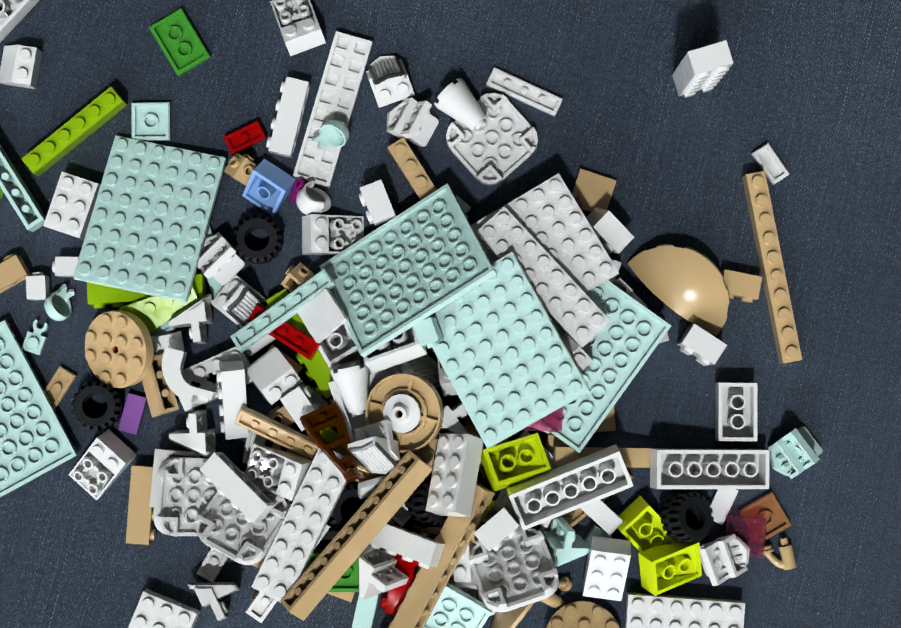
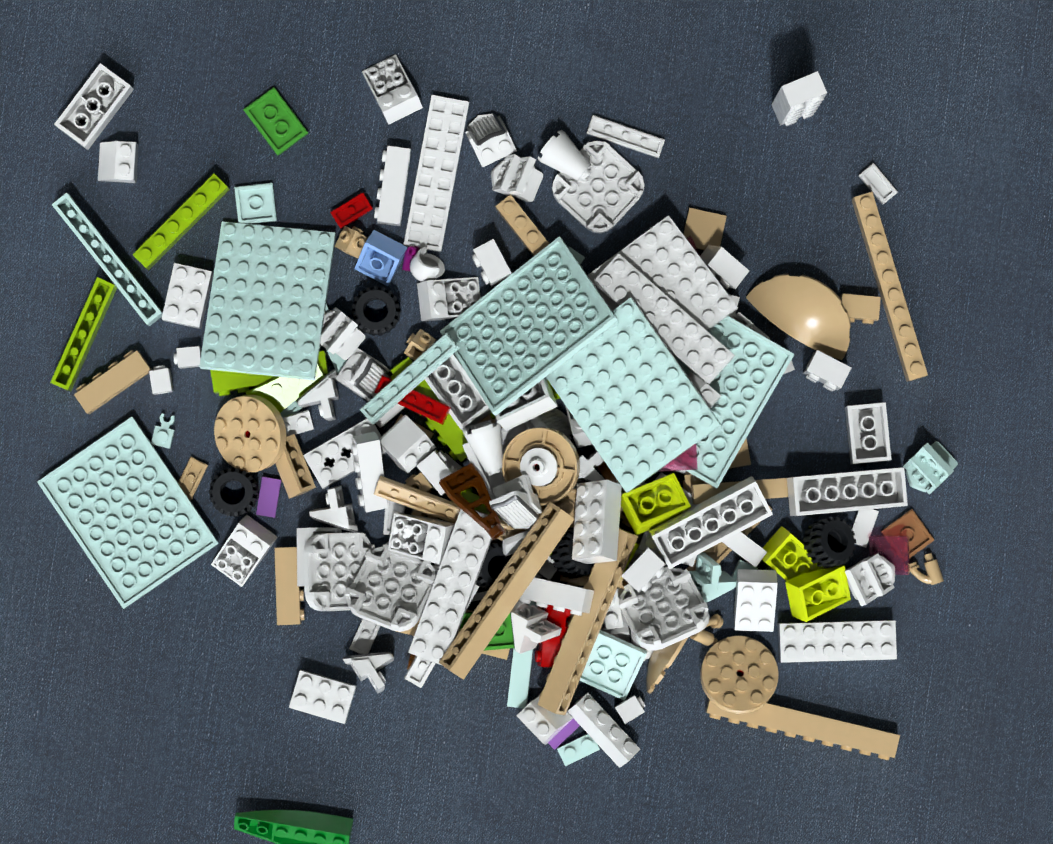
camera: 15 degrees left, 0 degrees up
light aqua piece [44,284,74,321] -> none
white arch [162,347,216,402] -> none
white brick [200,452,275,523] -> none
white tile [297,289,348,344] -> none
light aqua piece [312,119,349,149] -> none
light aqua brick [413,317,444,349] -> none

